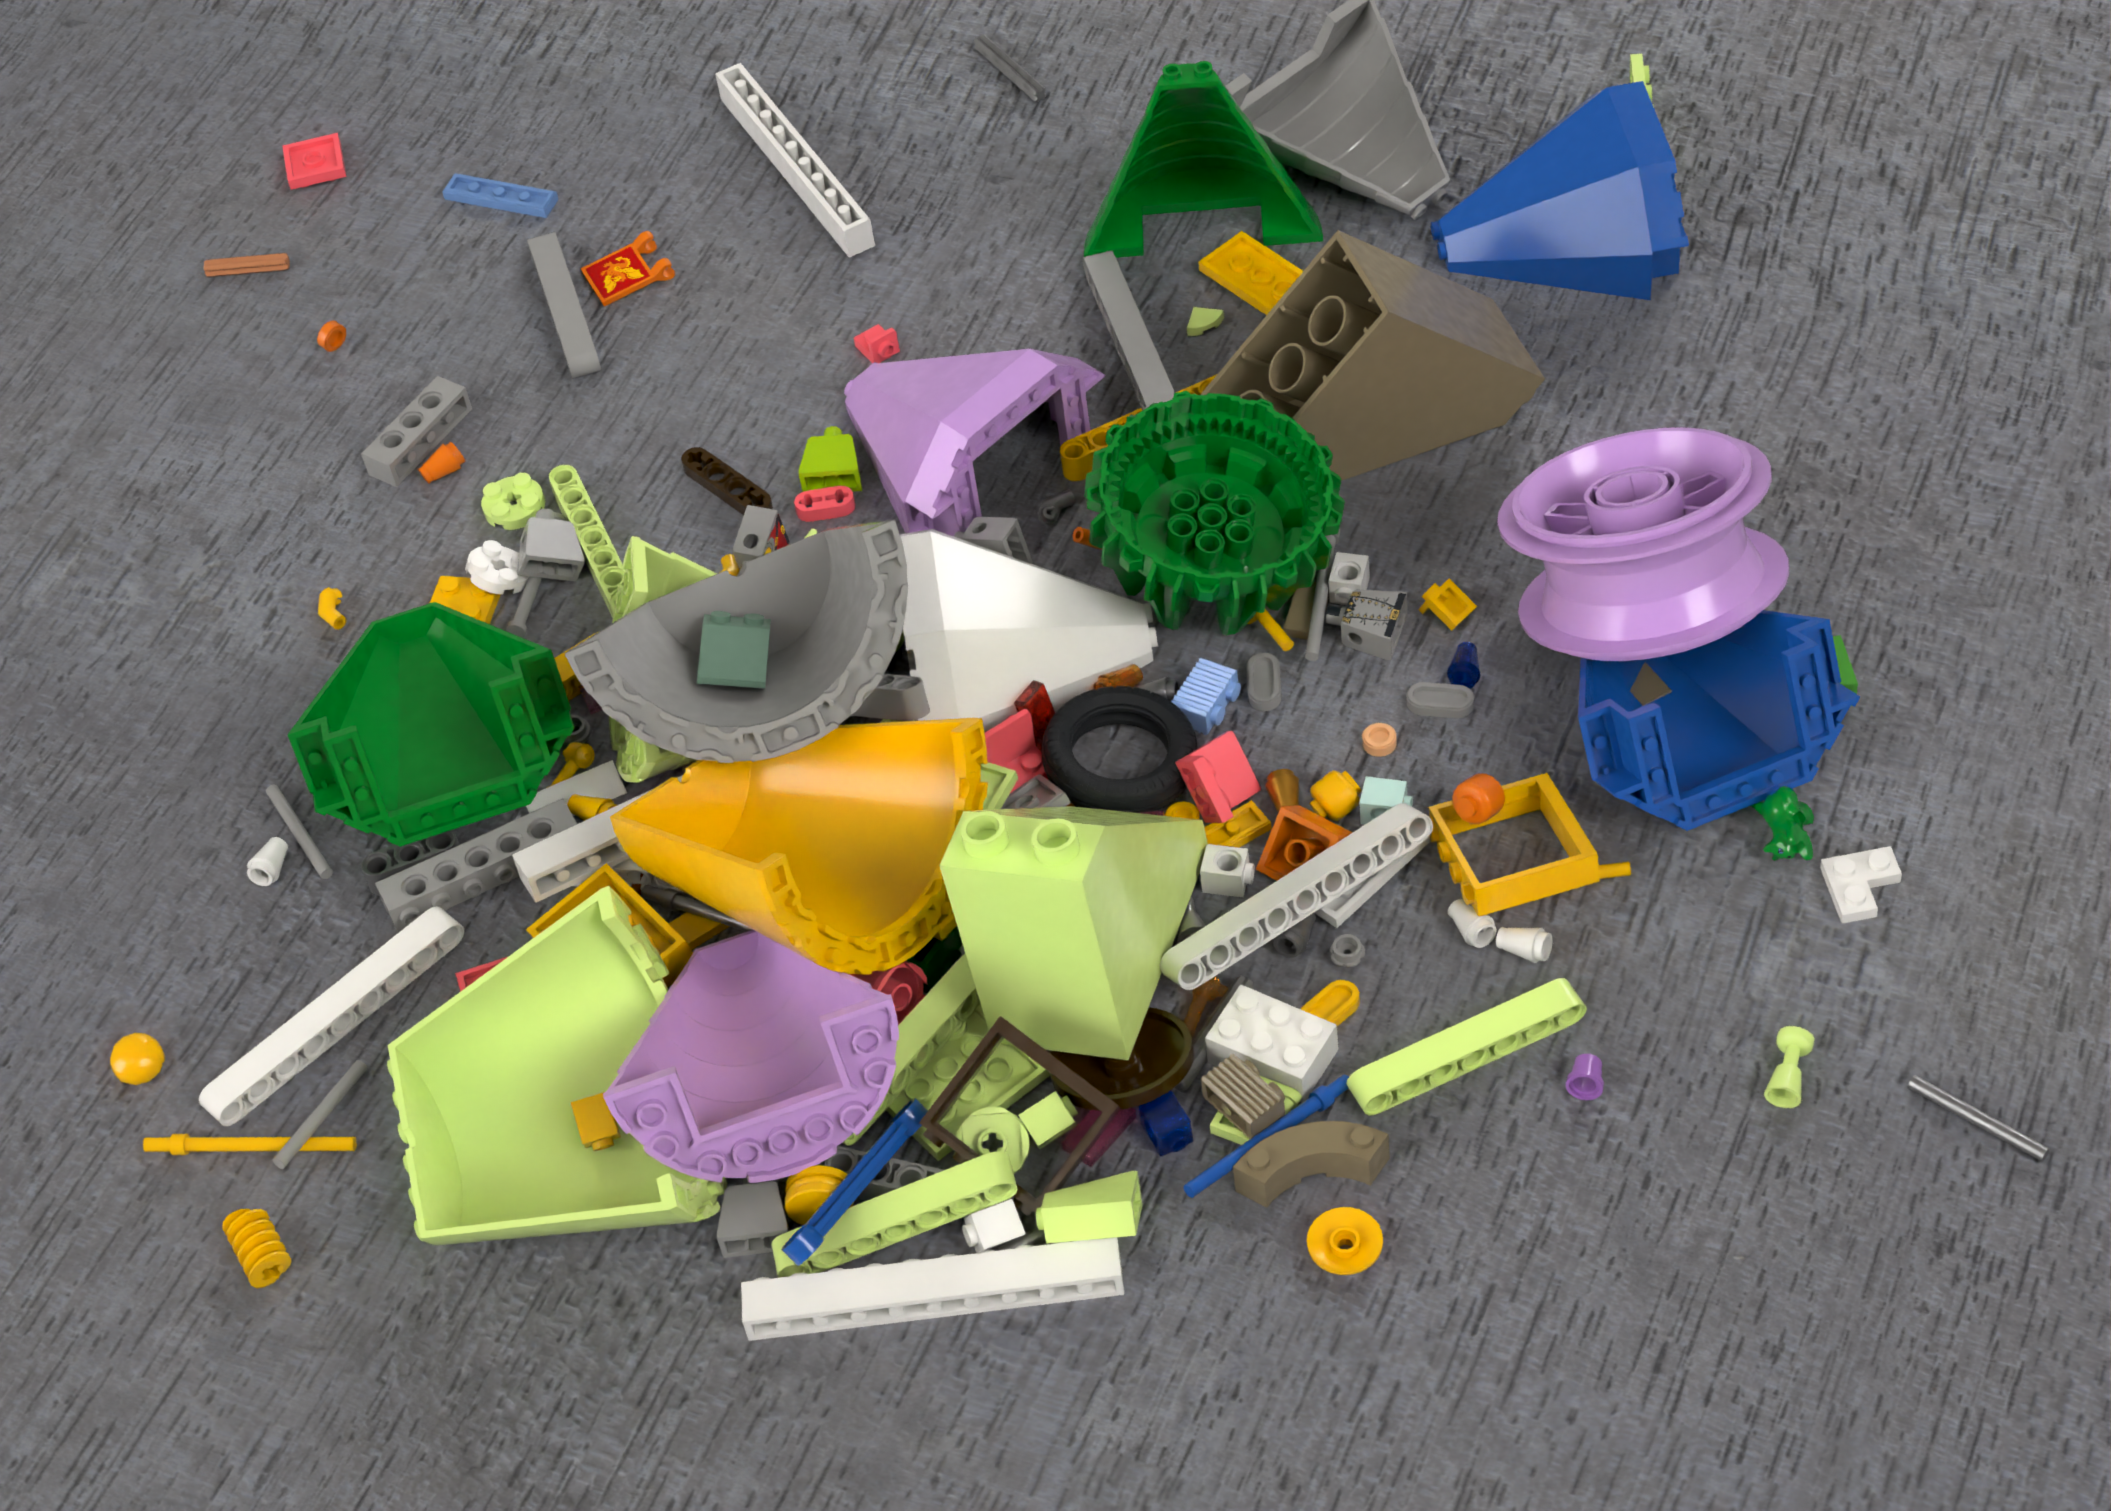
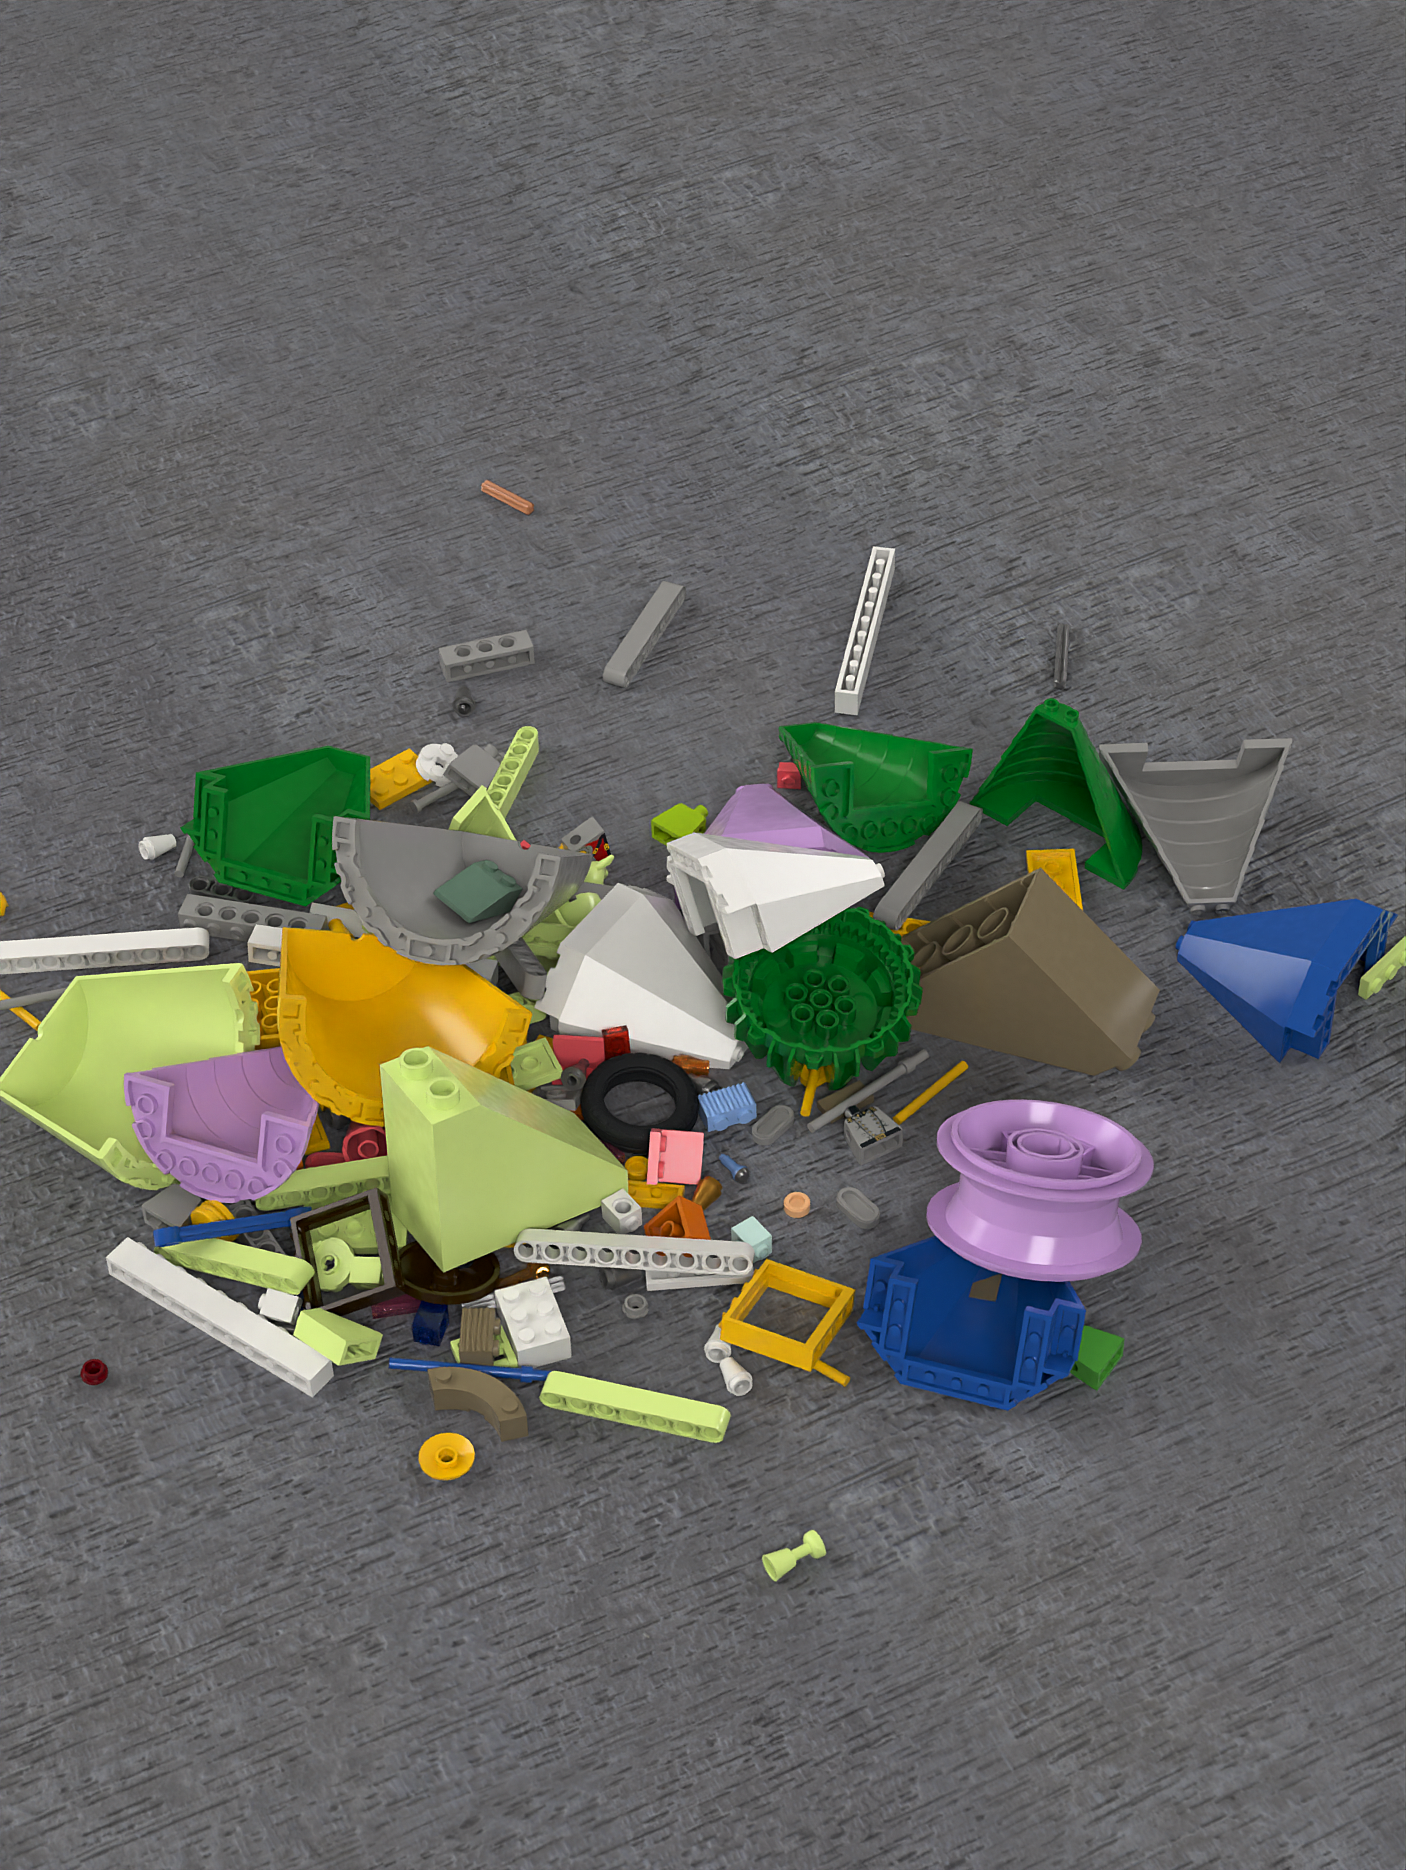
camera: 35 degrees right, 5 degrees down
coral plate [282,133,346,190] -> none
orange tile [317,320,346,352] -> none
yellow arm [318,587,346,630] -> none
orange cone [418,442,466,484] -> none
medium blue tile [442,173,558,218] -> none
yellowish green plate [481,473,545,530] -> none
flag [580,231,675,307] -> none
dark brown beam [681,447,773,515] -> none
coral beam [794,486,856,522] -> none
yellowish green tile [1187,307,1224,336] -> none
yellow tile [1301,980,1360,1026] -> none
yellow head [1309,770,1362,821] -> none
white brick [1328,552,1370,605] -> none
yellow bracket [1418,578,1477,631] -> none
clear blue cone [1447,642,1481,689] -> none
orange head [1452,773,1505,824] -> none
medium lavender piece [1566,1054,1604,1100] -> none
green animal [1751,786,1814,861] -> none
white plate [1820,846,1902,924] -> none
flat silver bar [1908,1075,2050,1162] -> none
none -> dark red plate [80,1359,109,1385]
none -> flat silver cone [453,686,476,717]
none -> flat silver cone [561,1059,589,1091]
none -> white piece [667,832,885,959]
none -> medium blue piece [719,1154,750,1183]
none -> green cone [779,722,973,853]
none -> yellow bar [893,1061,968,1125]

